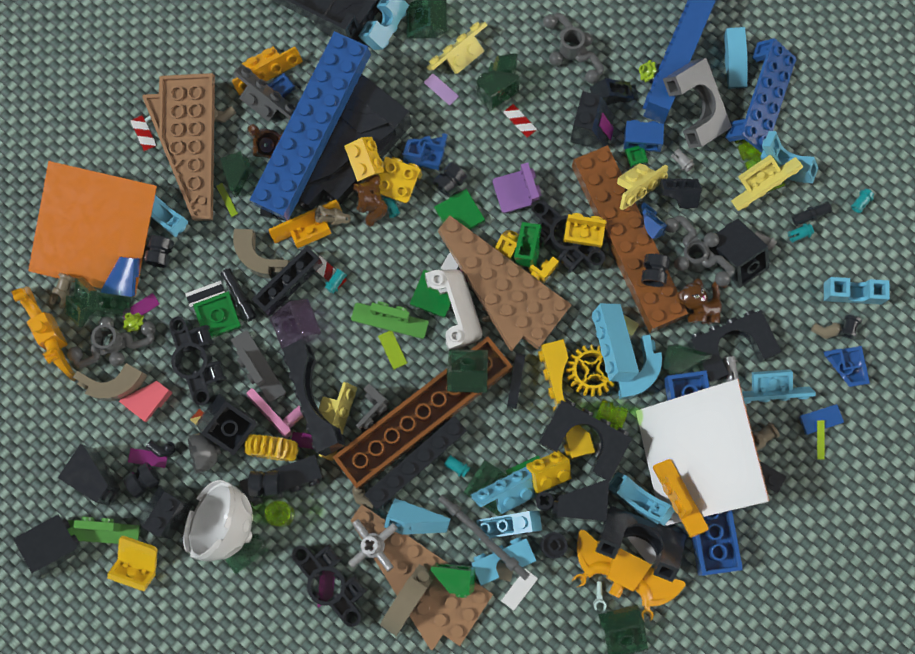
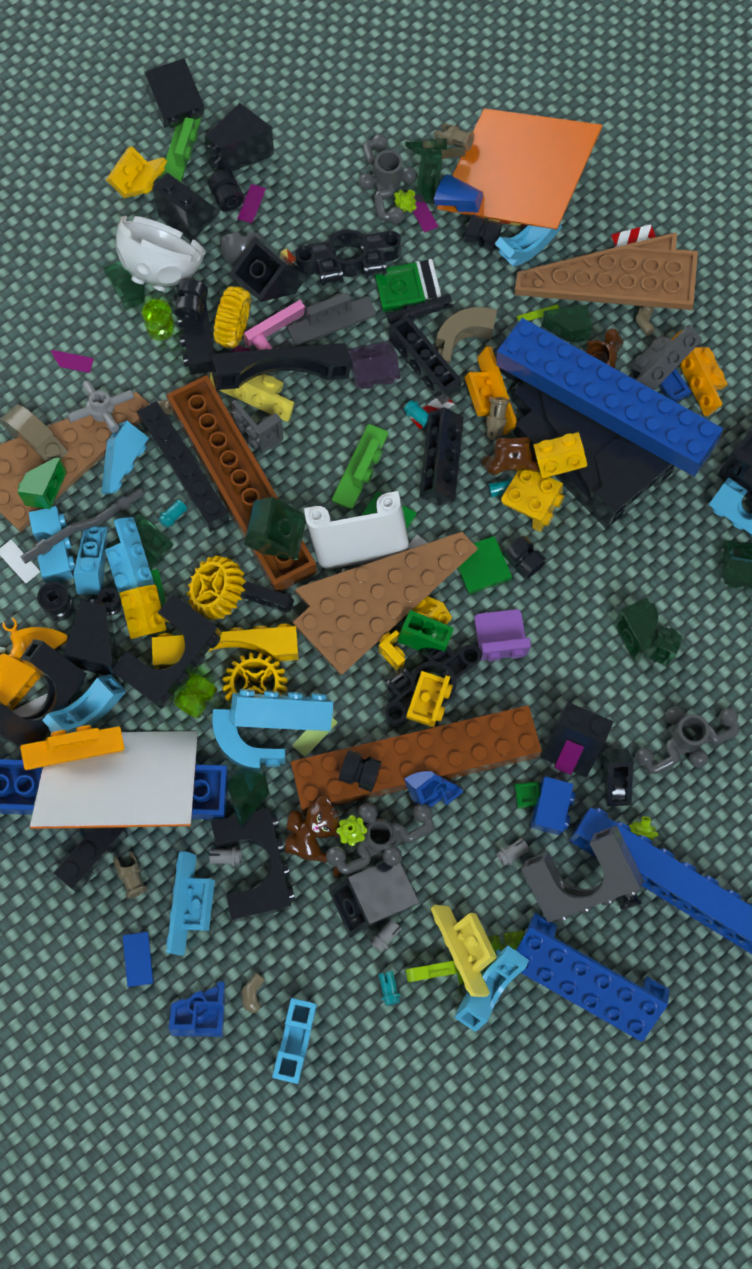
camera: 90 degrees right, 5 degrees down
light orange torso [11,286,76,381] -> none
dark tan arch [73,363,148,401] -> none
coral slope [119,381,173,422] -> none
black arm [146,440,176,457] -> none
black piece [292,543,368,627] -> none
lime sticker [378,331,407,370] -> none
blue slope [403,133,448,170] -> none
lavender sticker [424,74,459,105] -> none
light yellow bracket [426,22,487,74] -> none
sticker [503,104,537,138] -> none
light yellow bracket [617,163,668,210] -> none
black arch [660,179,702,209] -> none
medium azure slope [724,27,747,89] -> none
black pin [791,201,832,227] -> none
lime piece [817,420,825,460] -> none
black bush [840,315,862,339] -> none
teal pin [851,188,874,213] -> none
none -> yellow gear [186,555,246,620]
none -> lime plant [336,815,368,846]
none -> lime piece [405,961,458,982]
none -> black brick [419,407,464,506]

